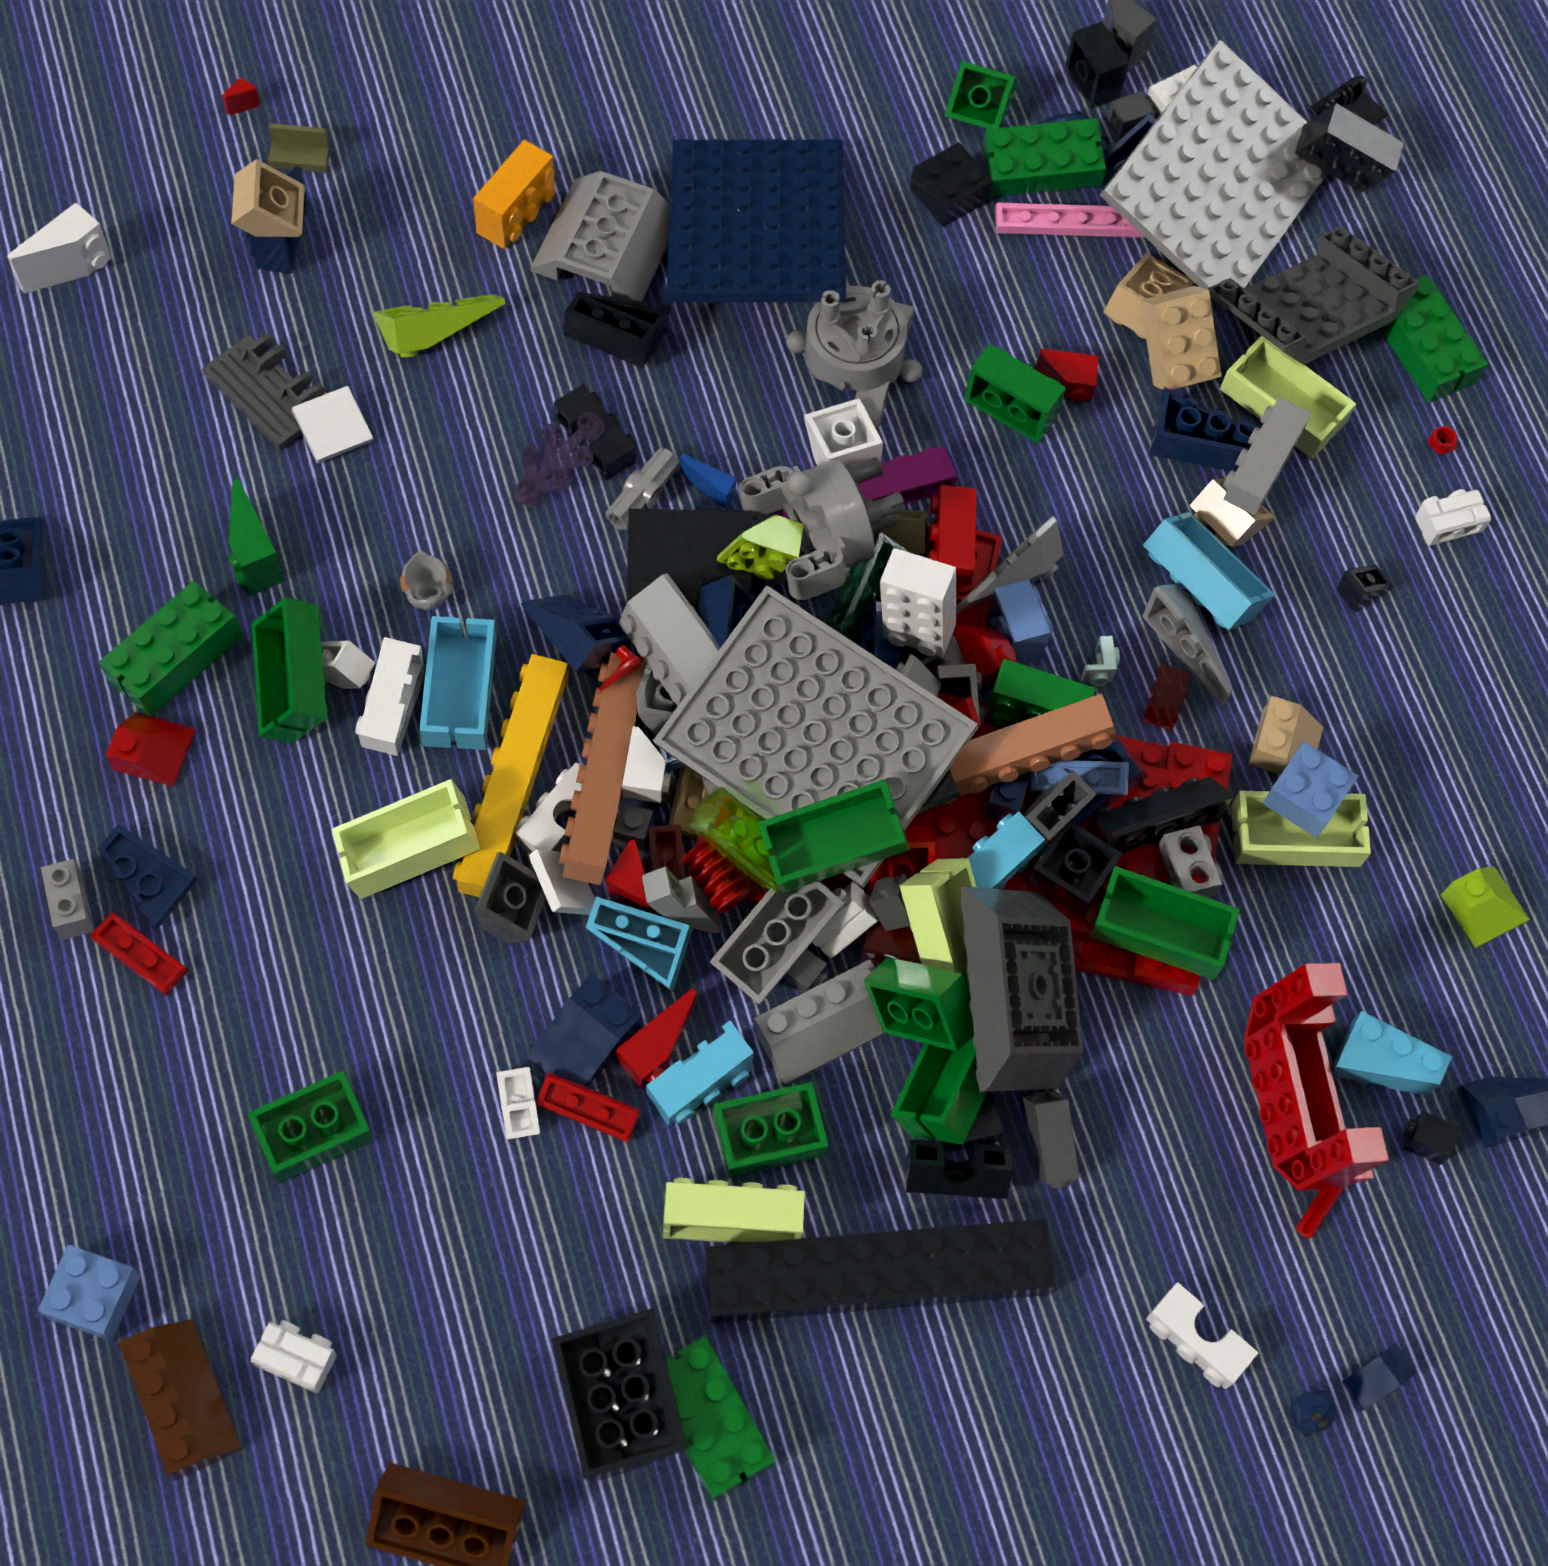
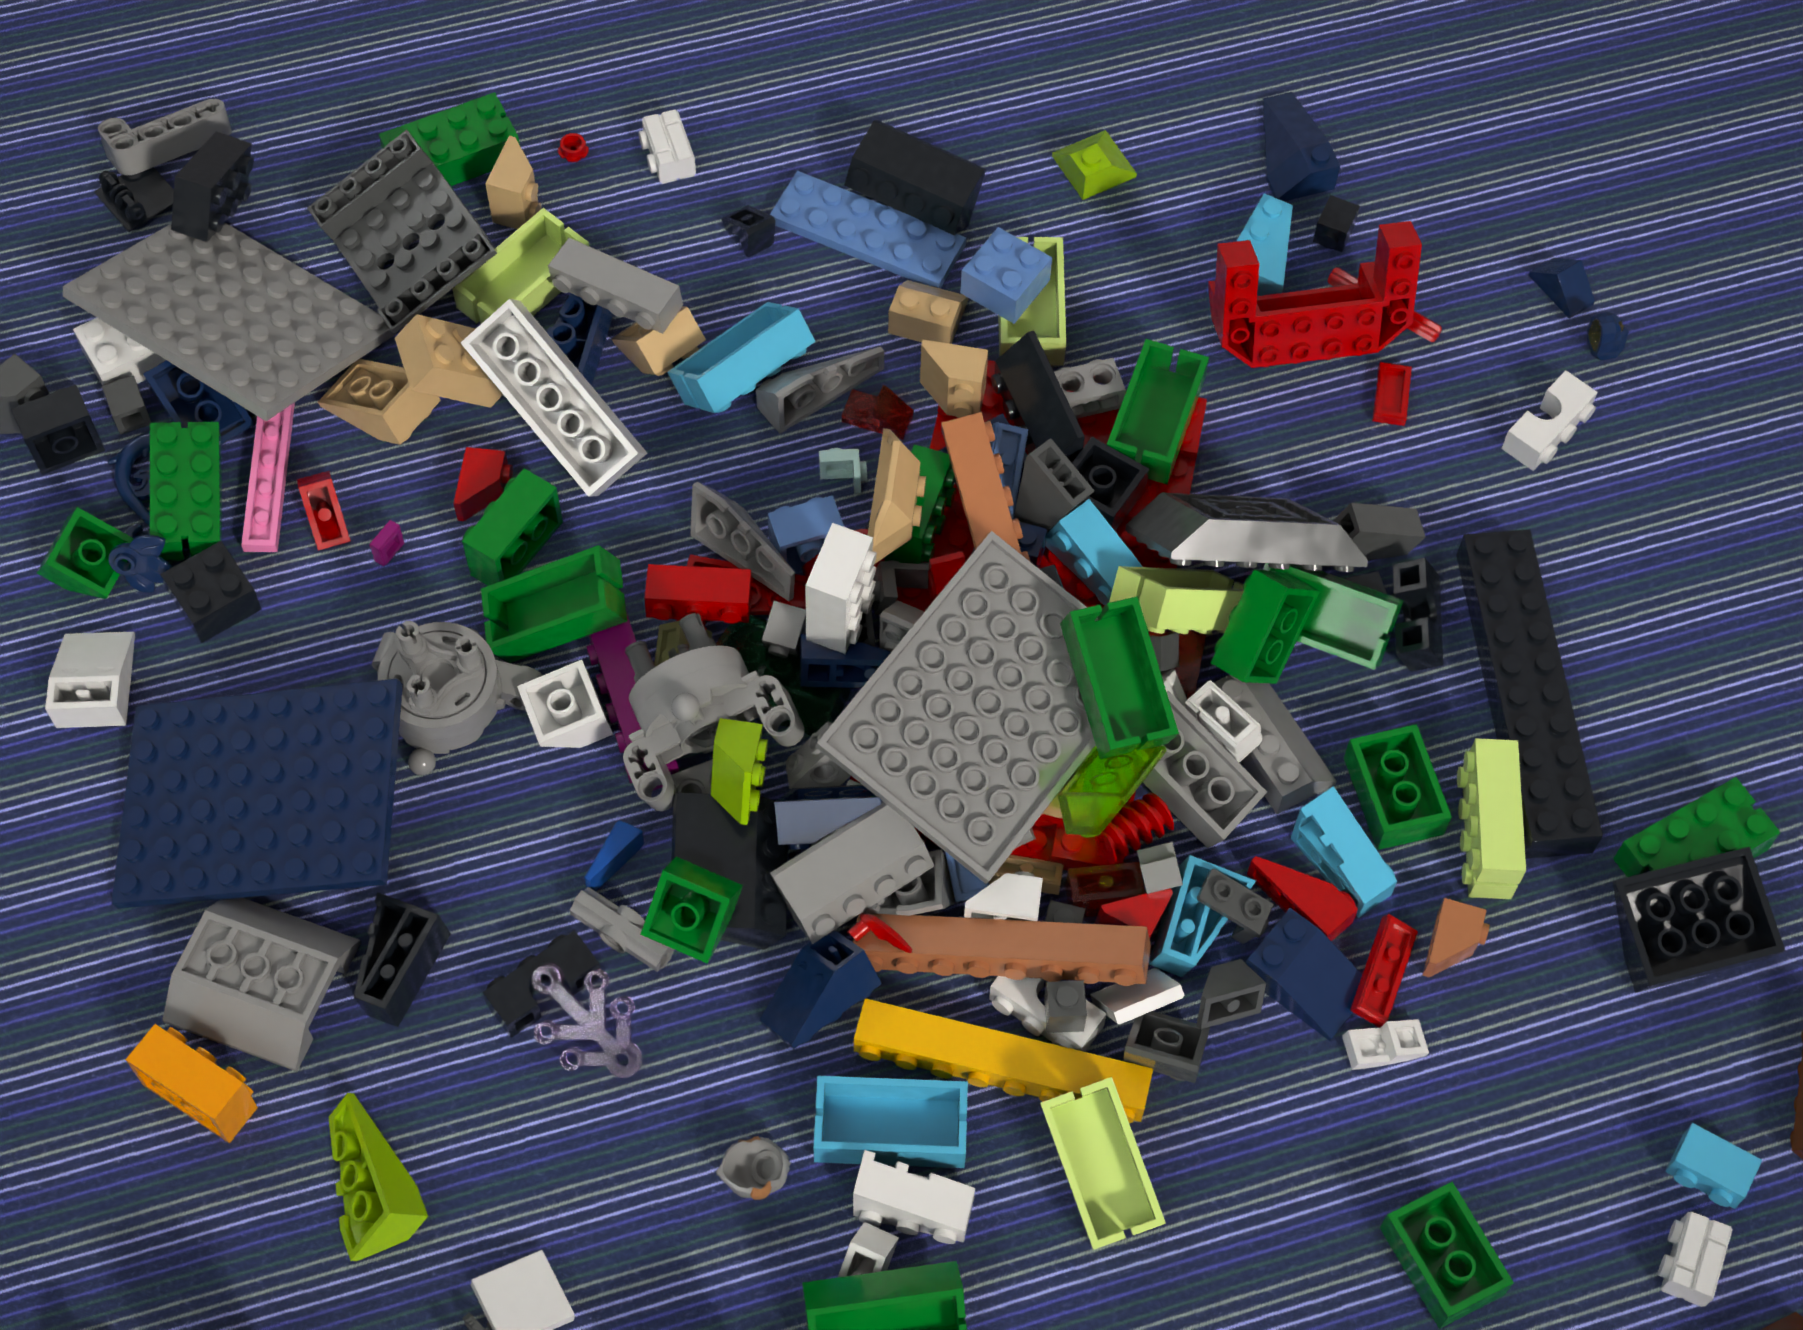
camera: 85 degrees left, 5 degrees down
none -> white slope [45,632,135,728]
none -> light grey beam [98,99,232,175]
none -> dark blue plate [108,535,173,593]
none -> red slope [297,471,351,551]
none -> magenta tile [369,520,405,566]
none -> white brick [461,299,647,497]
none -> green piece [481,545,628,663]
none -> tan slope [485,136,541,229]
none -> green slope [640,857,743,964]
none -> medium blue plate [770,171,966,289]
none -> black slope [844,120,986,235]
none -> tan wedge [868,428,926,564]
none -> tan slope [920,339,988,418]
none -> dark grey brick [1044,980,1087,1033]
none -> white brick [1185,680,1262,762]
none -> dark grey bracket [1197,869,1274,944]
none -> dark grey slope [1197,959,1266,1029]
none -> red tile [1372,362,1412,426]
none -> nougat slope [1423,898,1490,977]
none -> medium azure brick [1665,1123,1762,1209]

